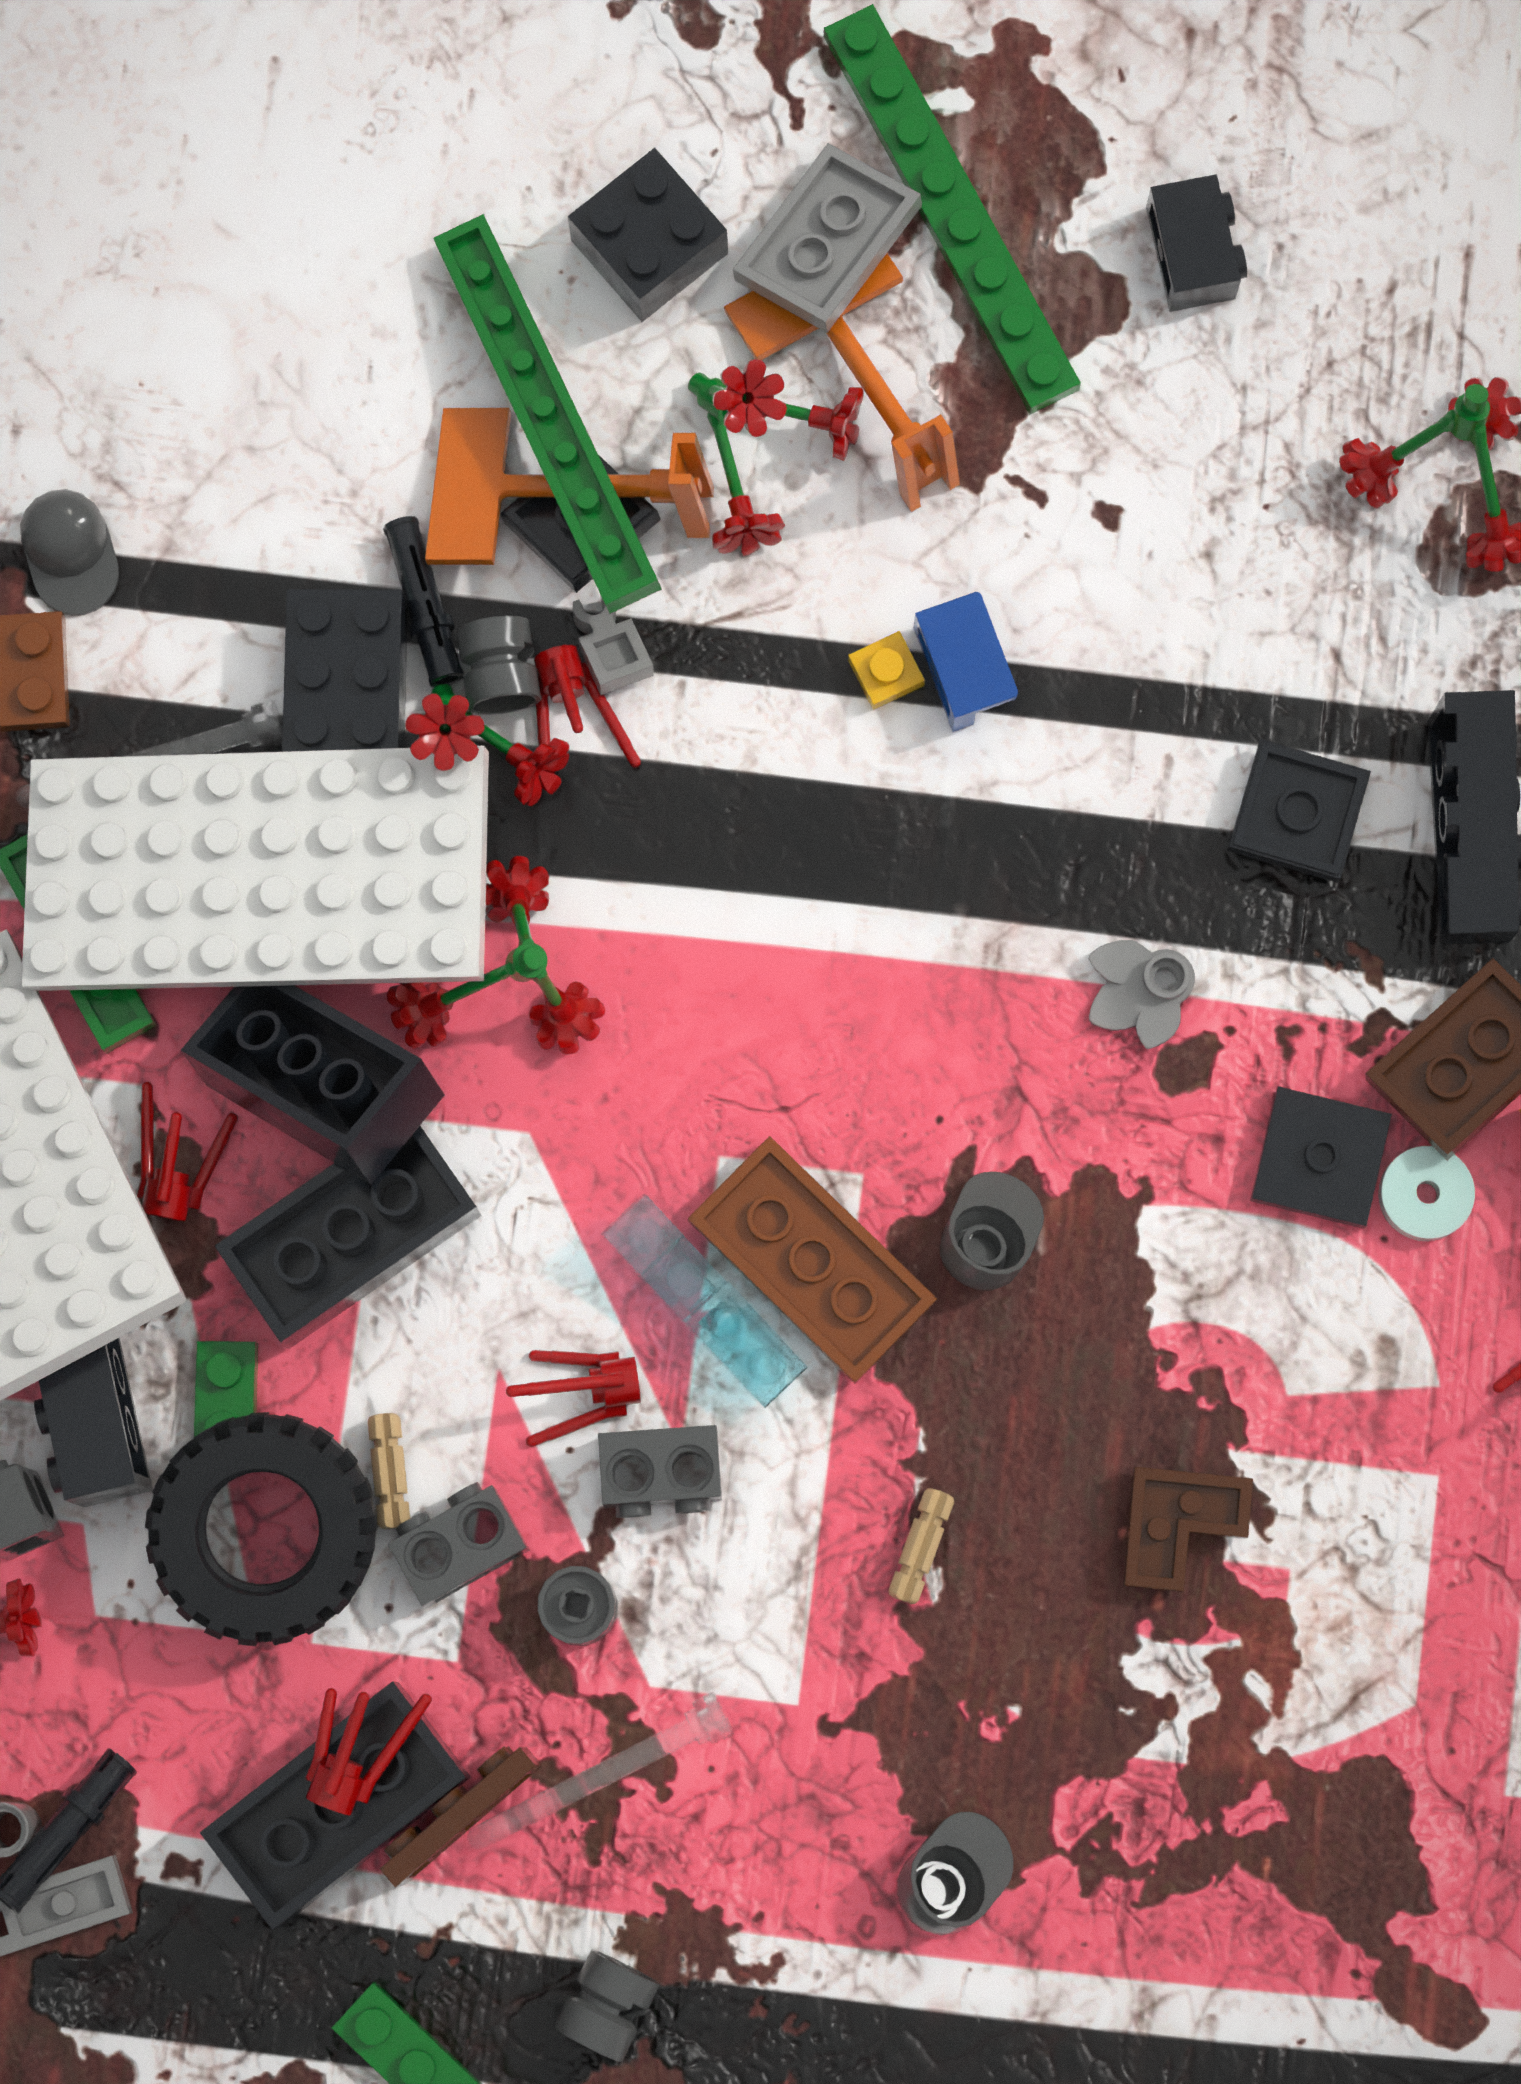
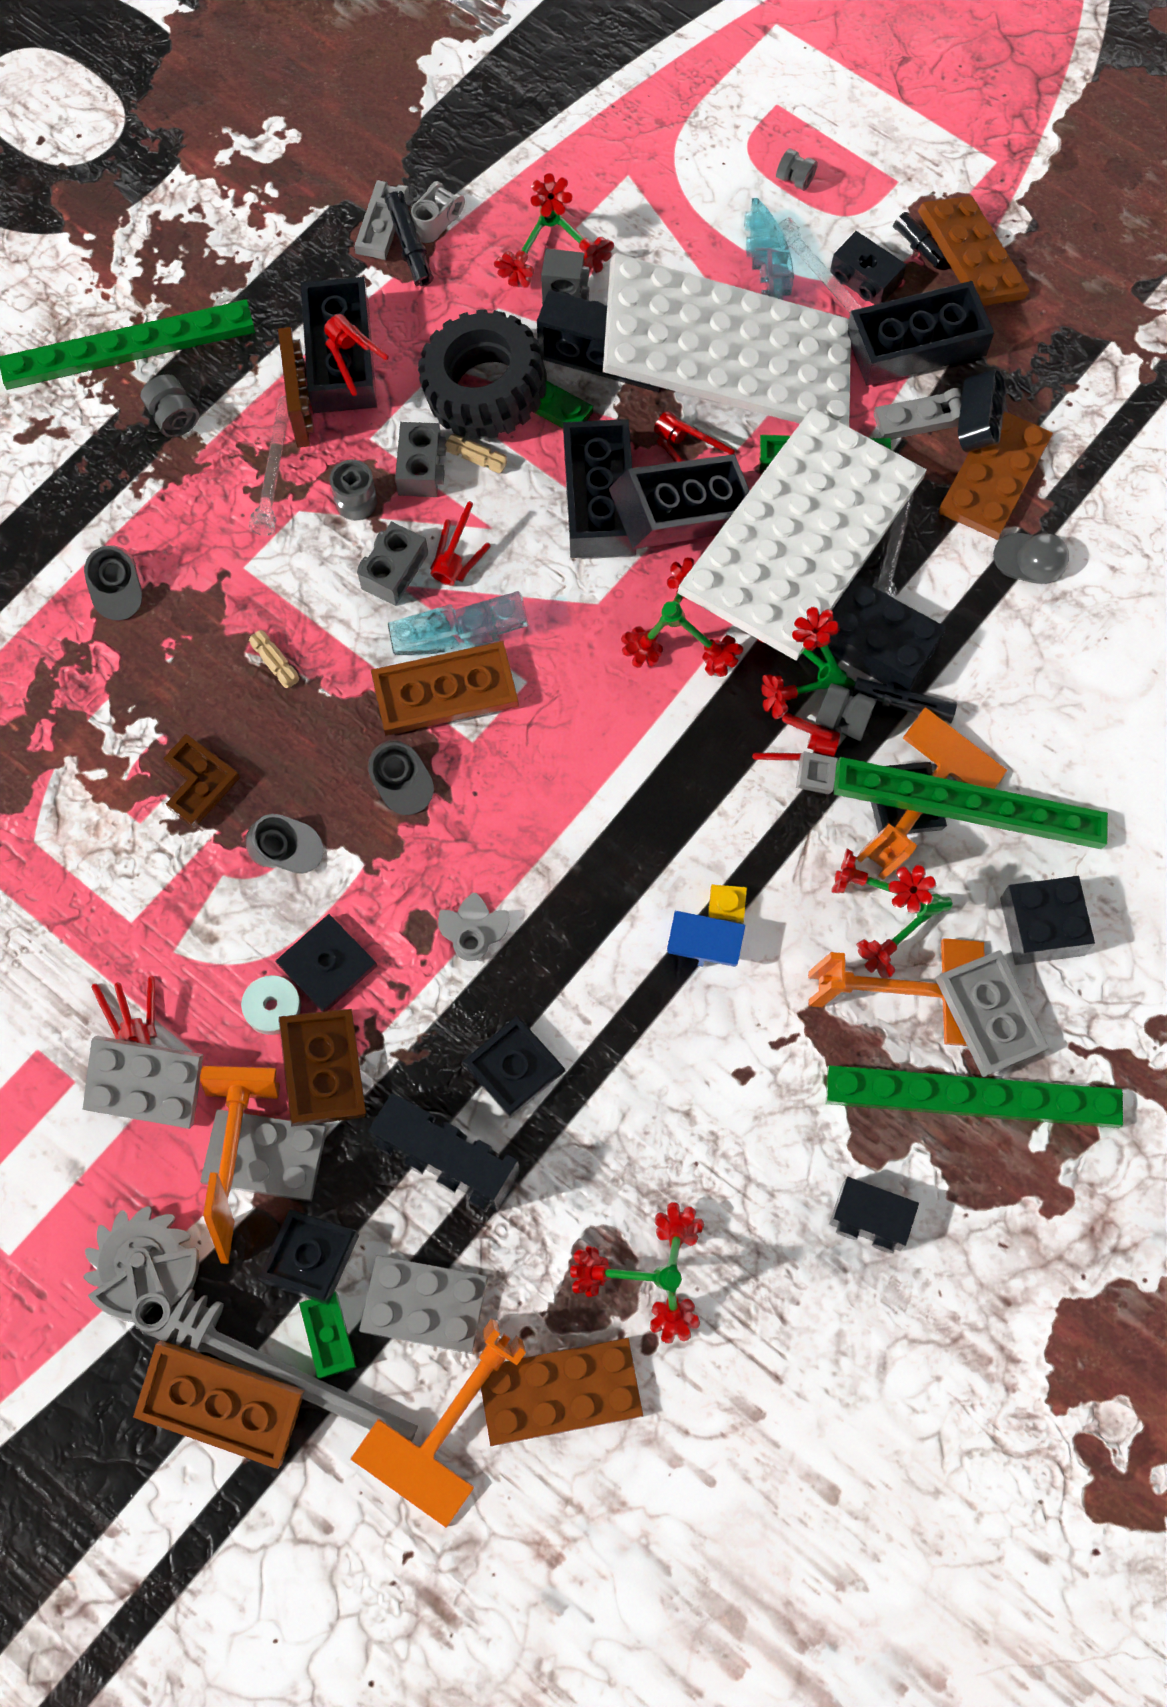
camera: 120 degrees right, 10 degrees down
none -> dark grey cap [246,814,323,874]

